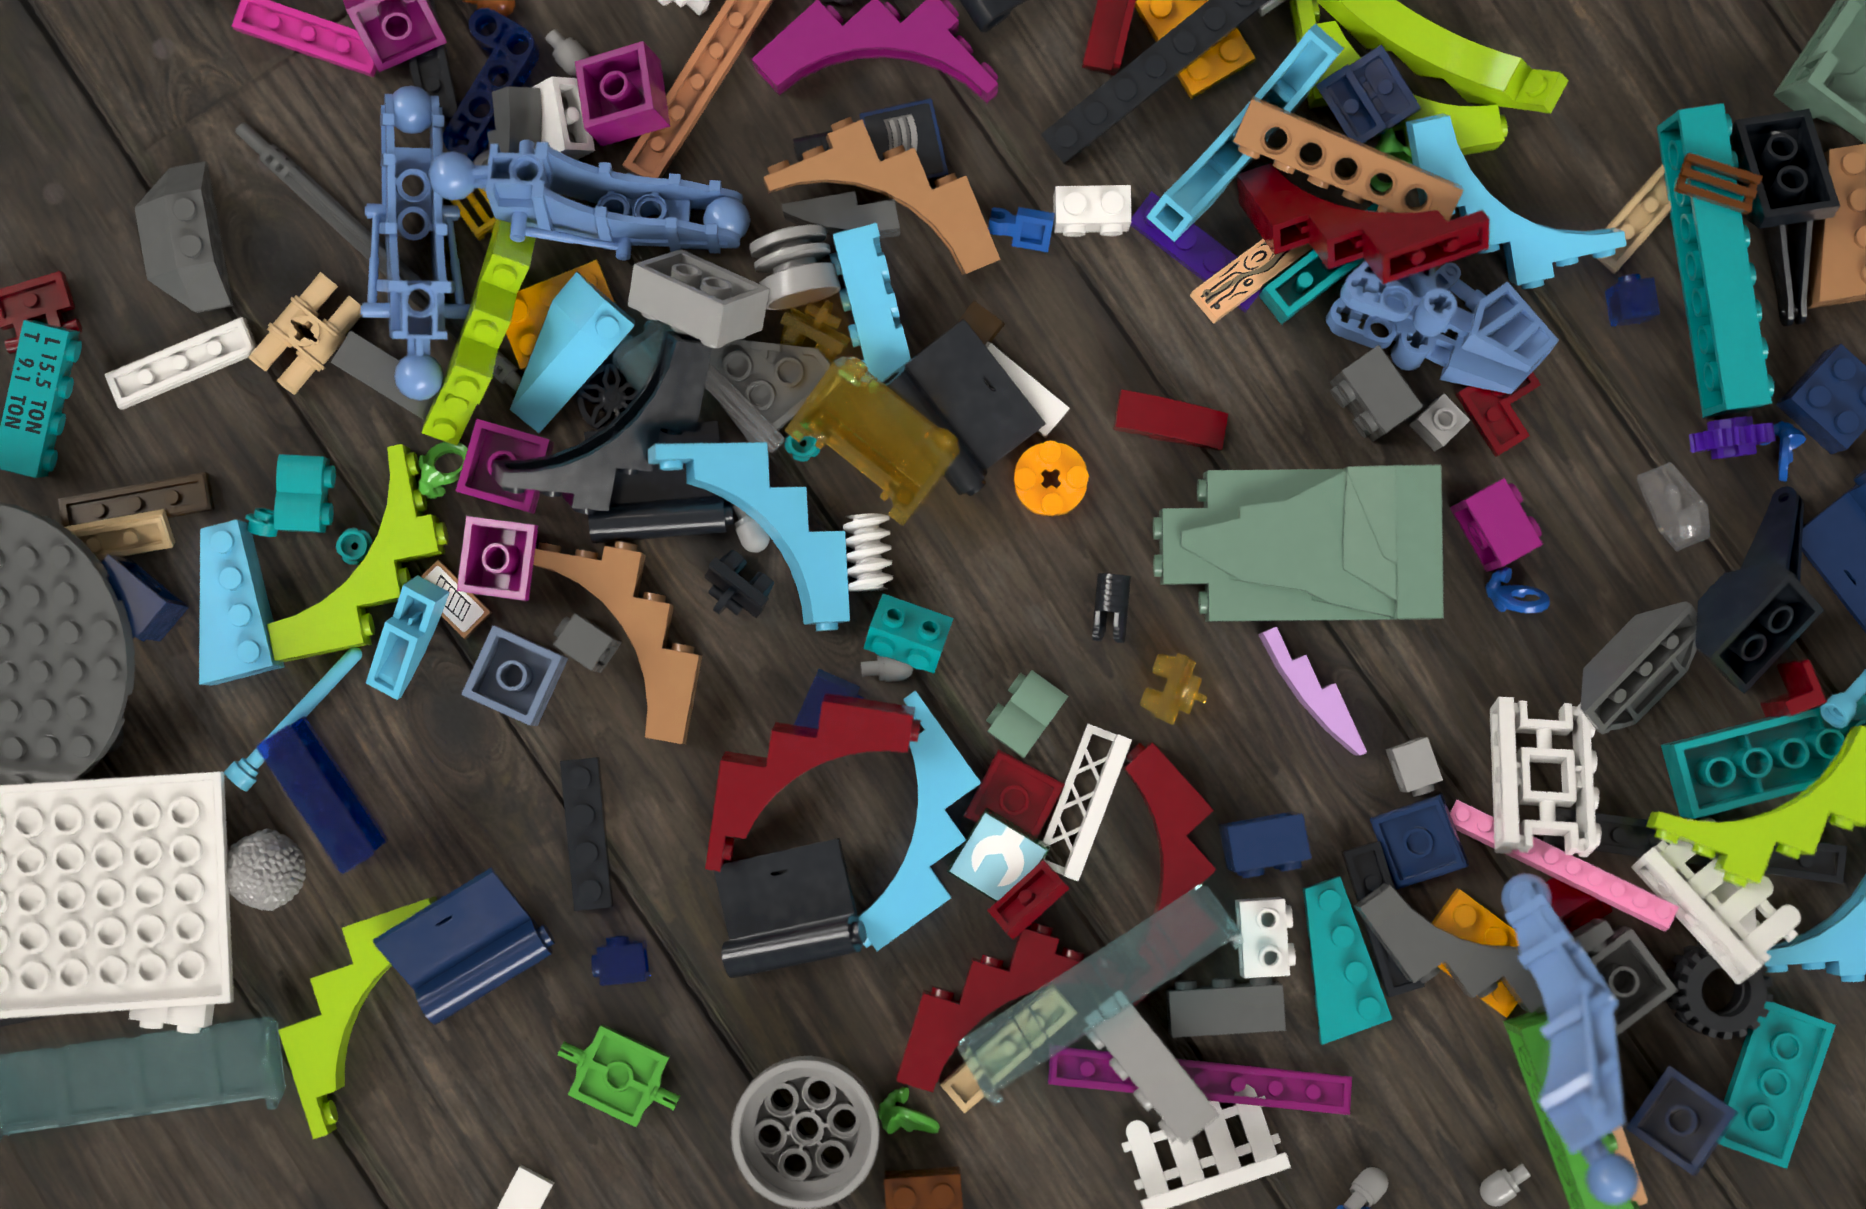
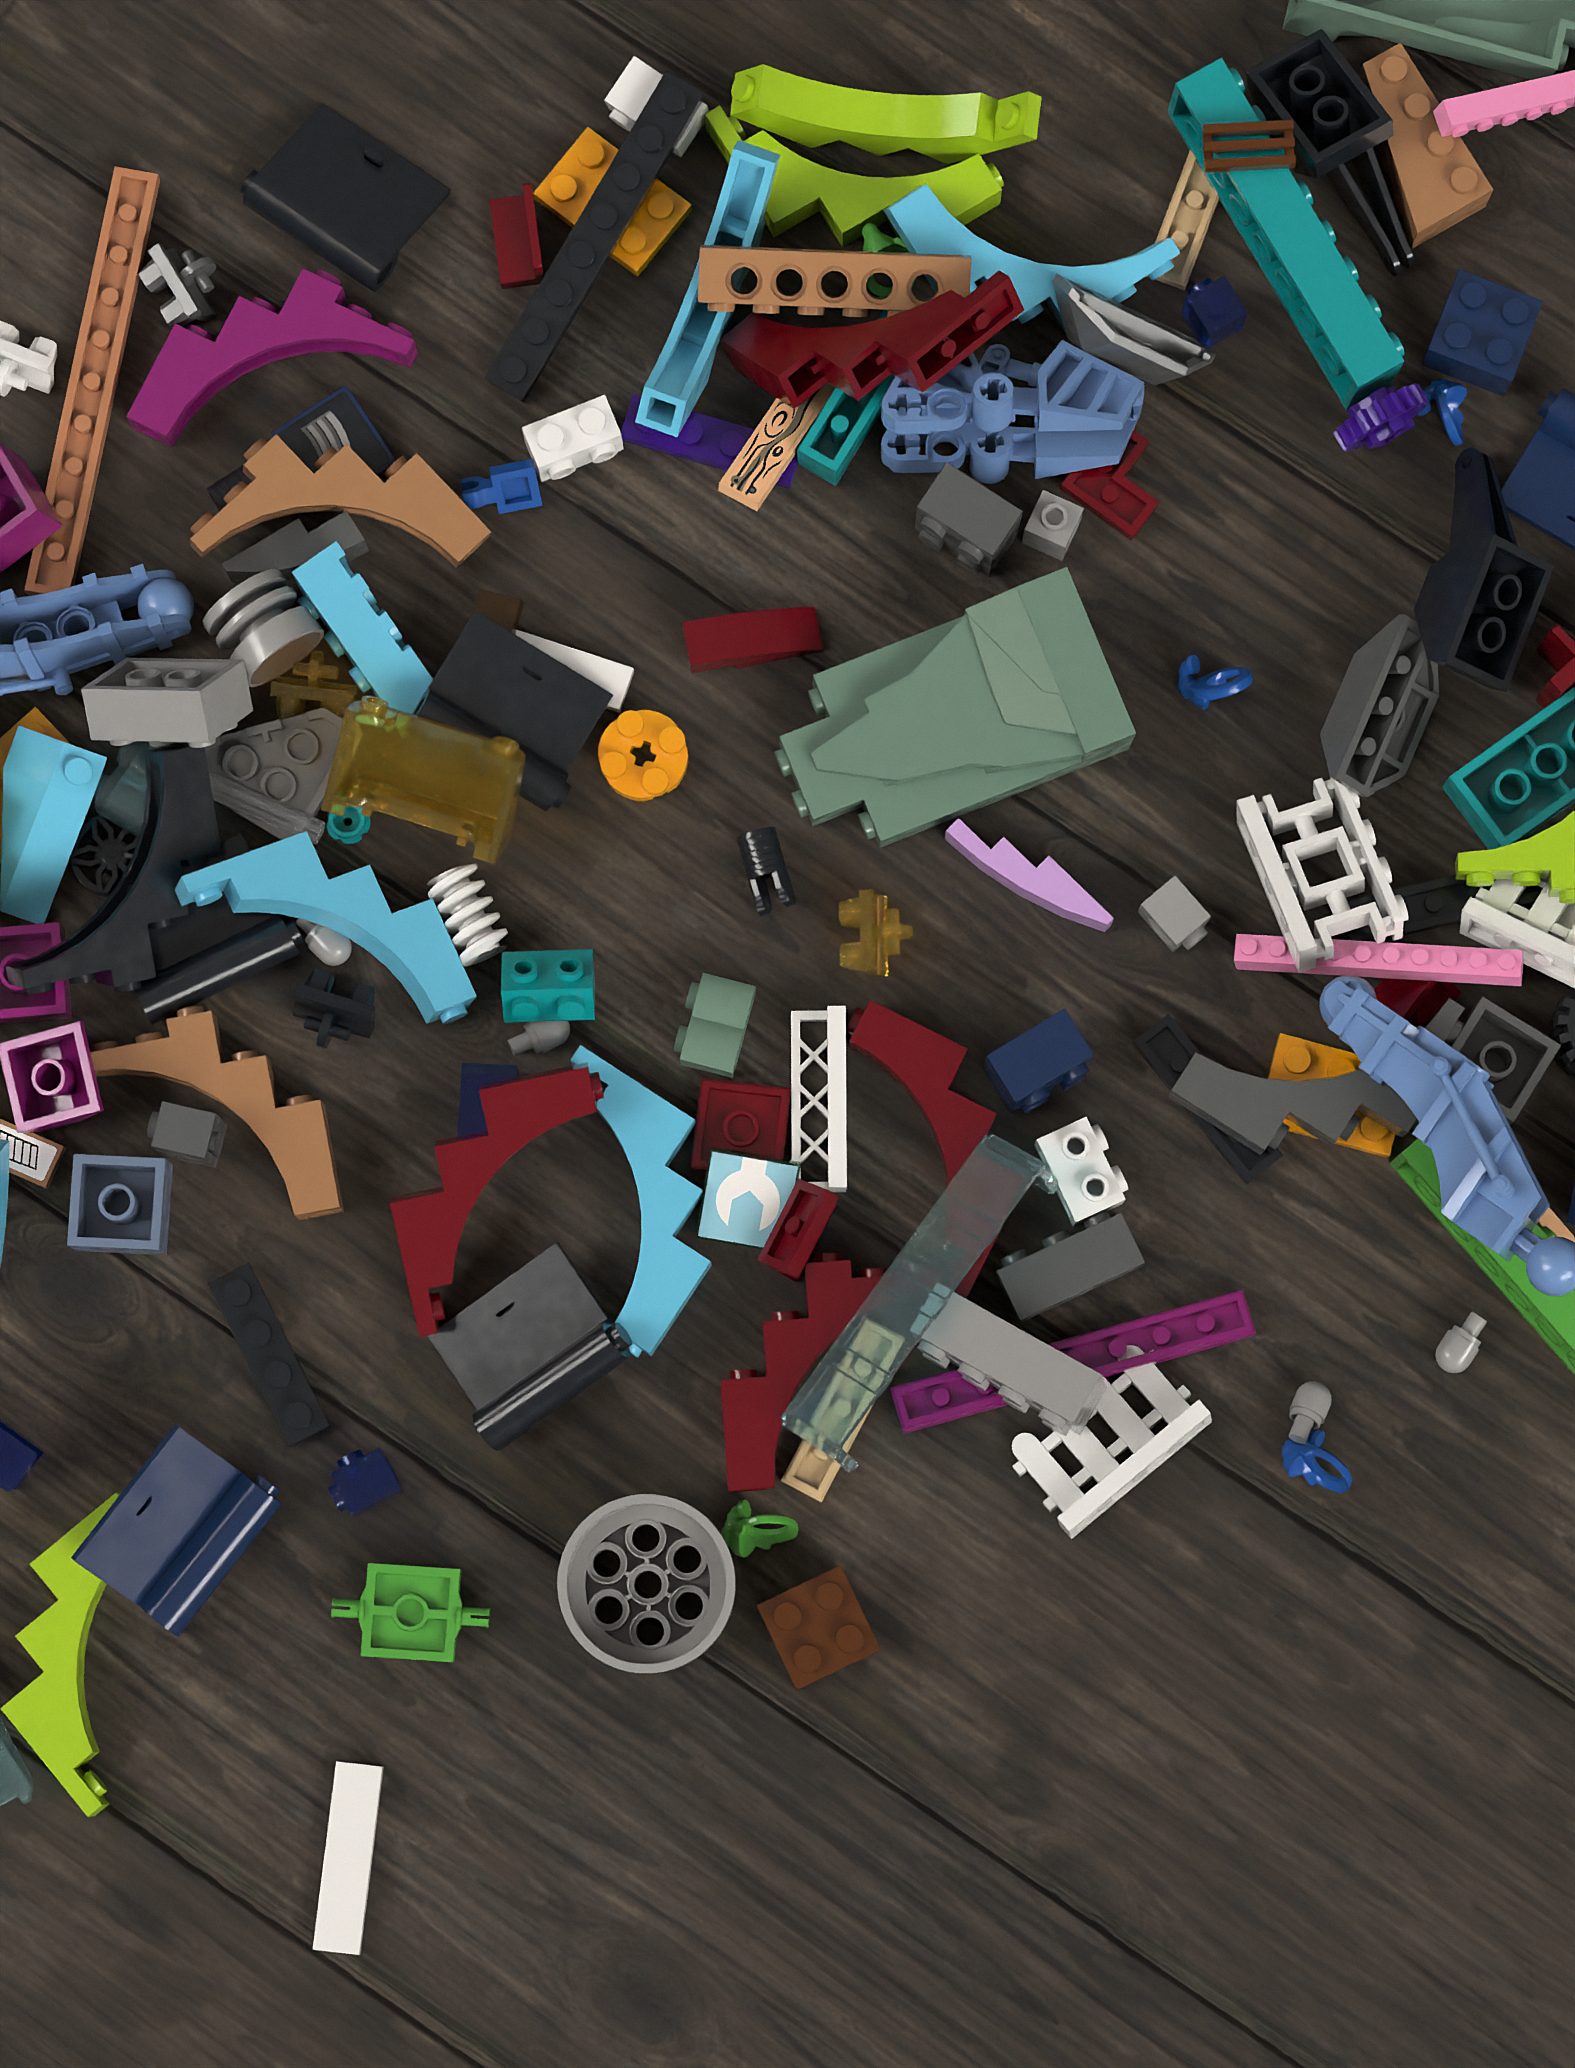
camera: 20 degrees left, 5 degrees down
teal wing [1303,876,1392,1045] -> none
dark blue slope [1316,44,1422,144] -> none
dark blue plate [1370,794,1469,890] -> none
magenta brick [1449,478,1543,572] -> none
clear slope [1637,462,1711,552] -> none
none -> dark grey wedge [1052,273,1216,385]

